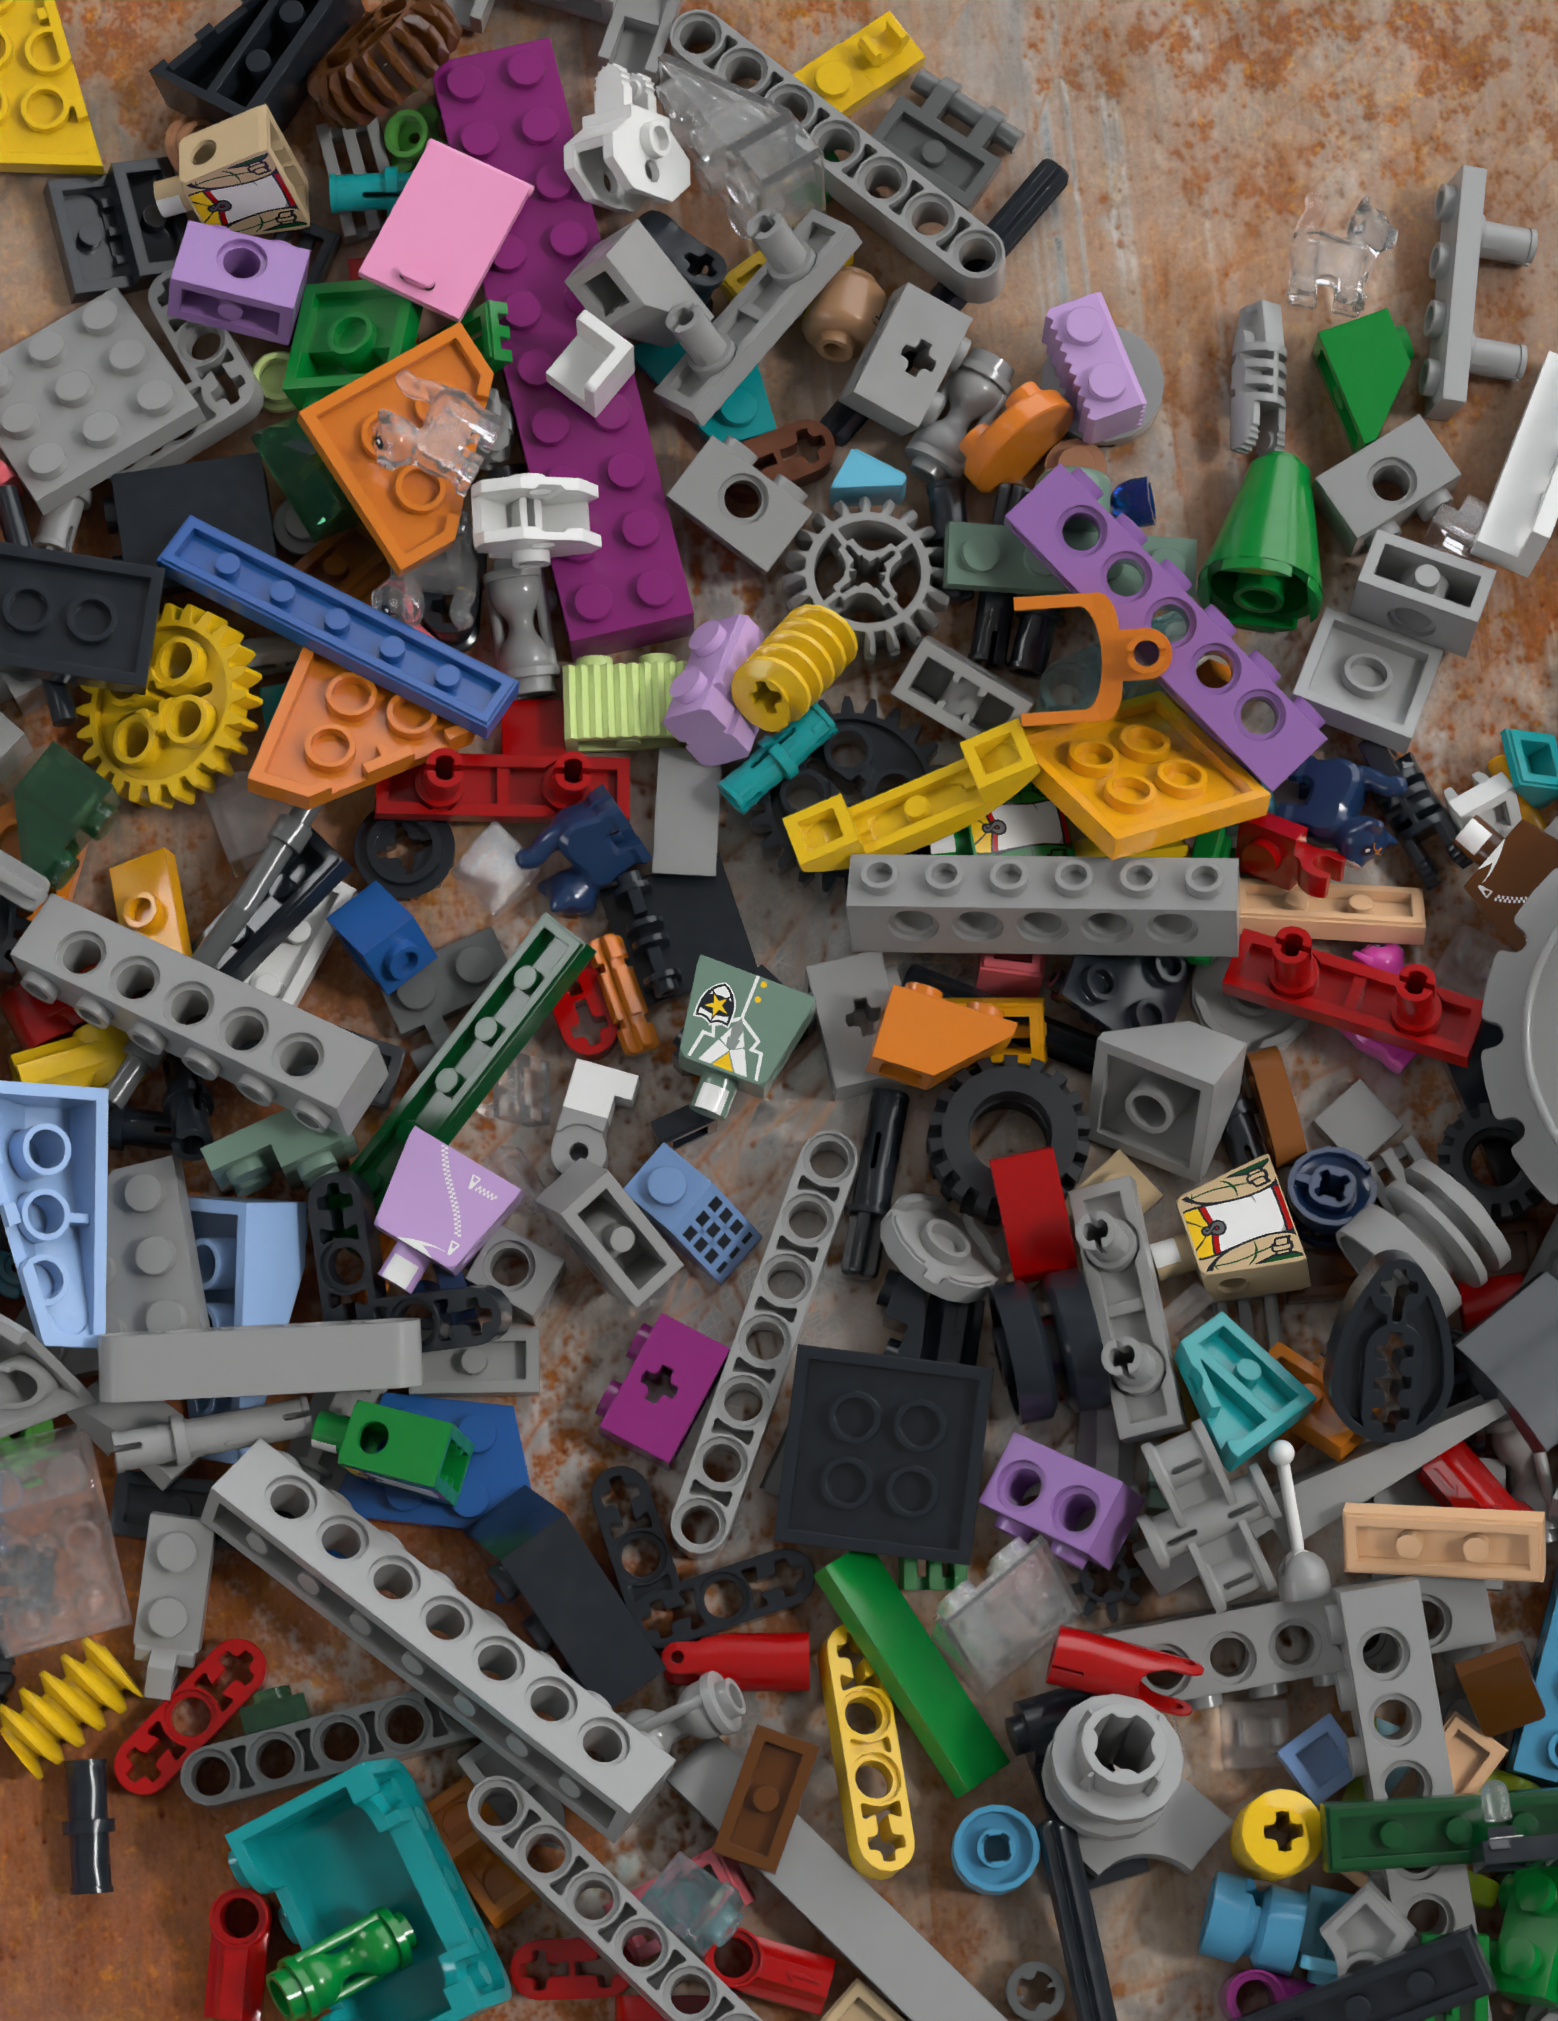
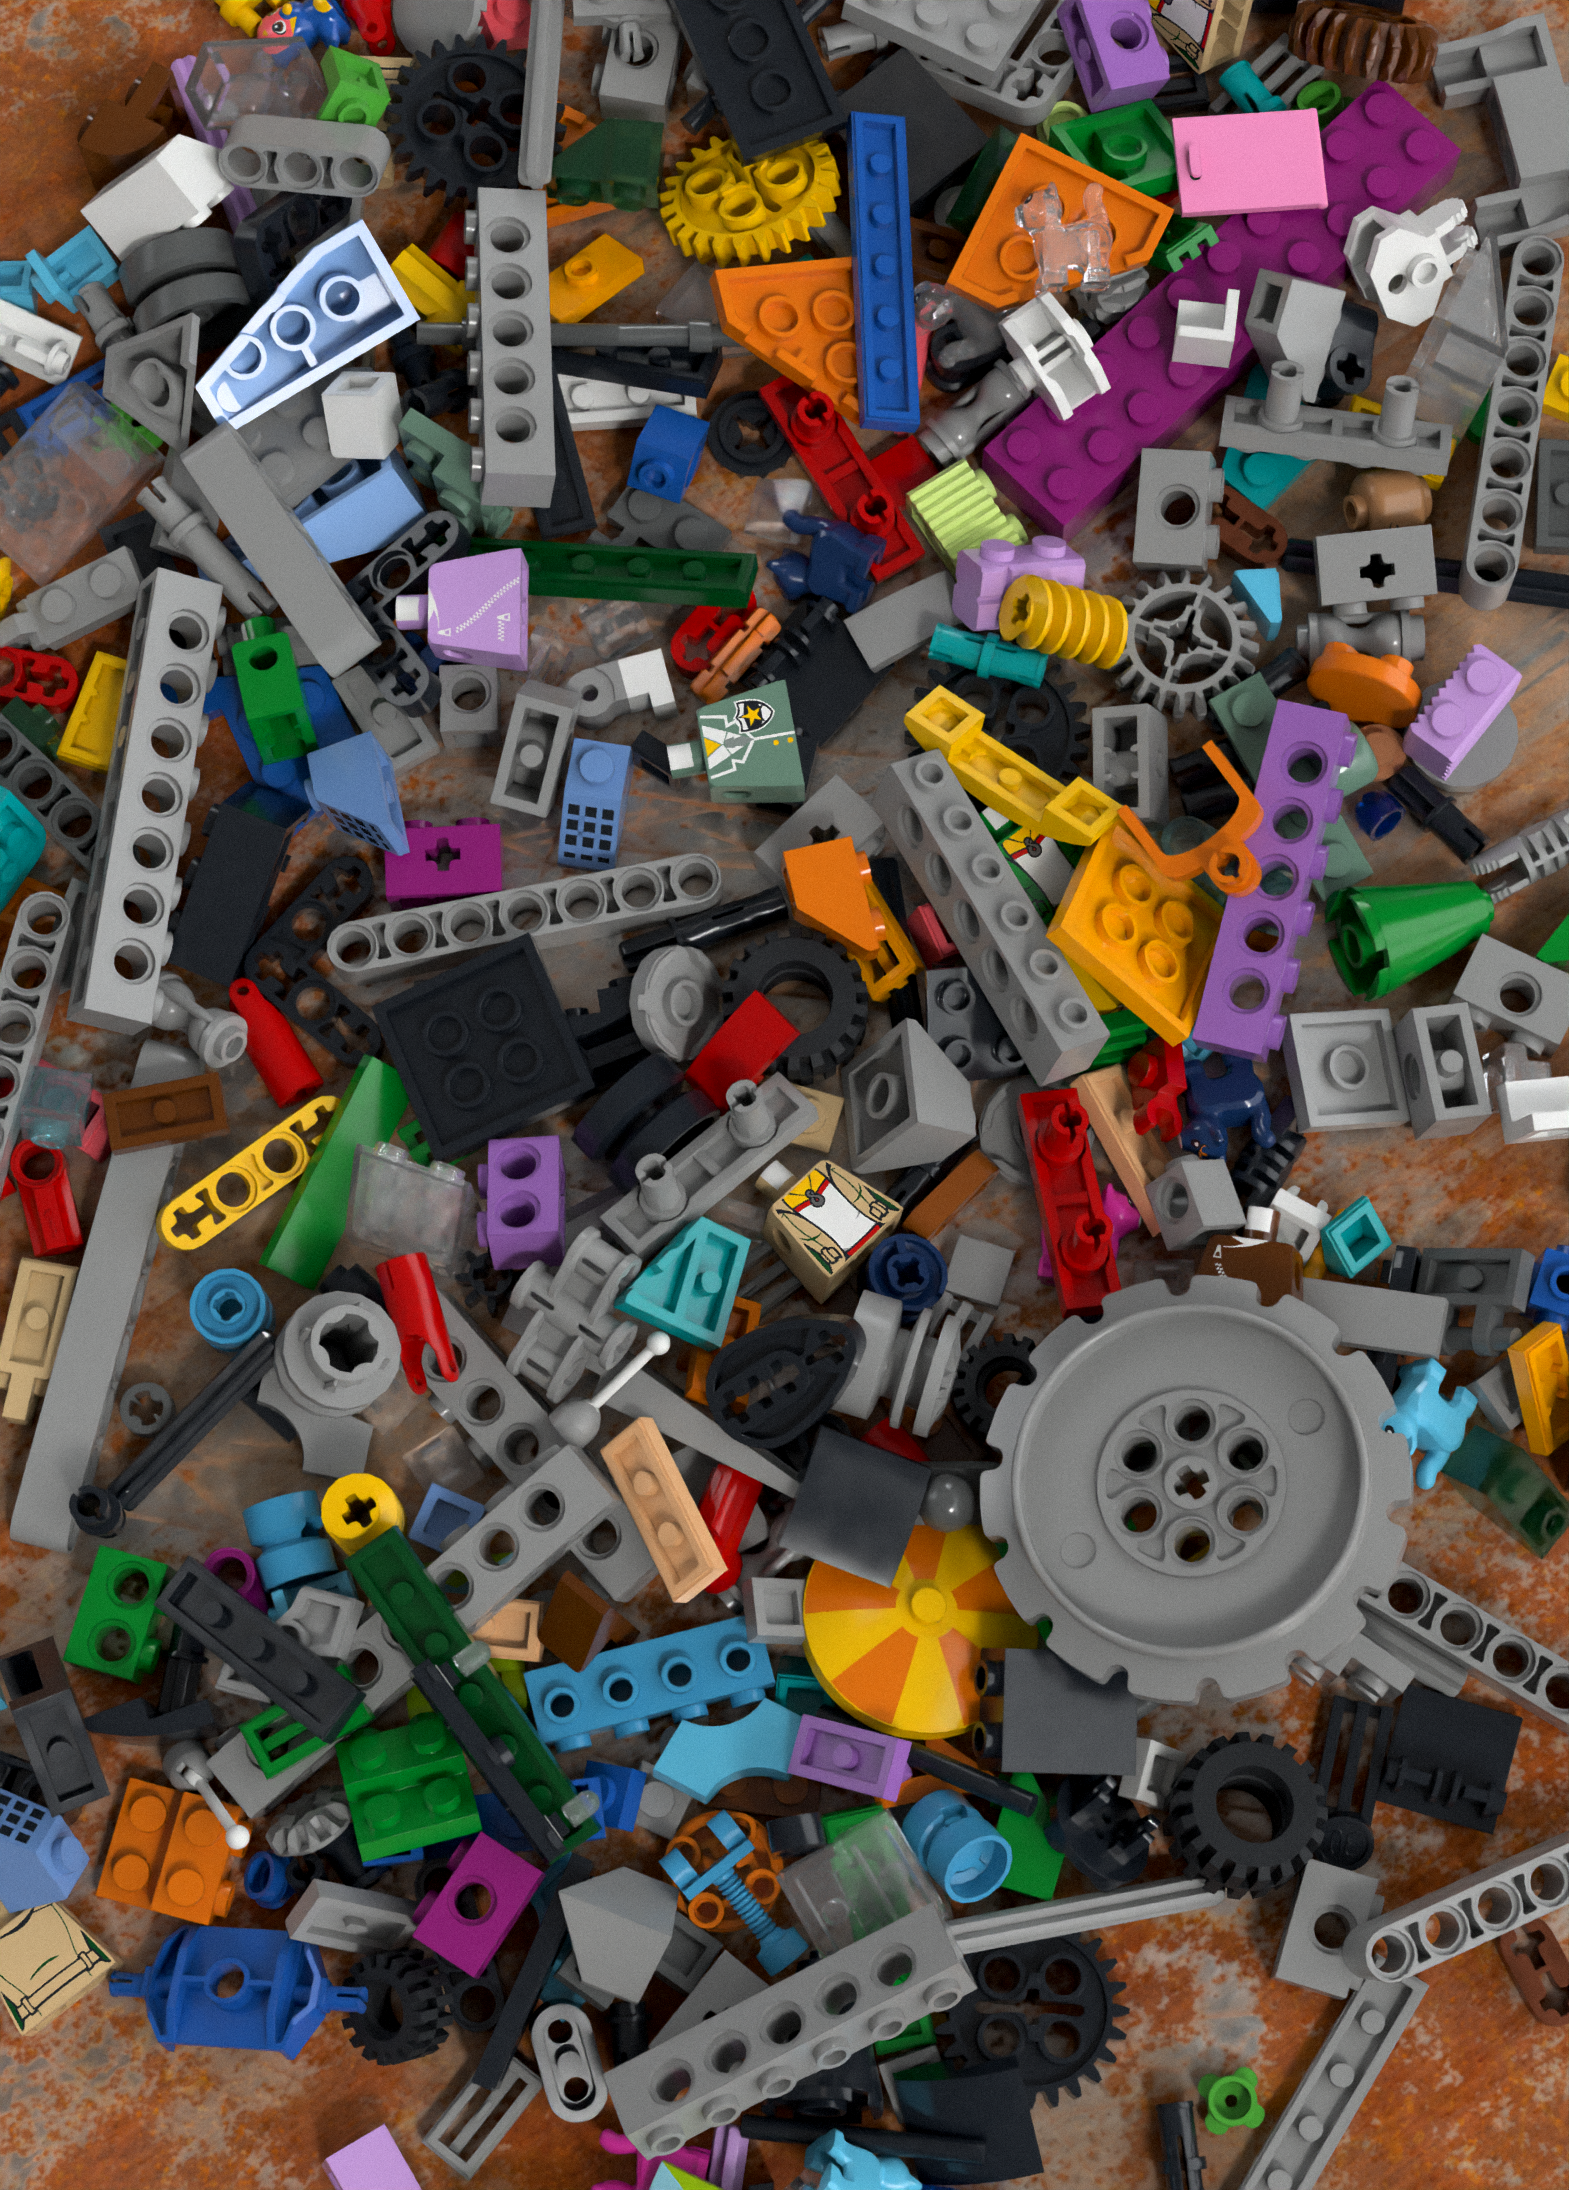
camera: 65 degrees right, 0 degrees up
none -> yellow plate [56,650,127,775]
none -> medium blue slope [304,731,410,856]
none -> white panel [321,371,403,460]
none -> light grey brick [1145,1155,1247,1251]
none -> black axle [1387,766,1491,865]

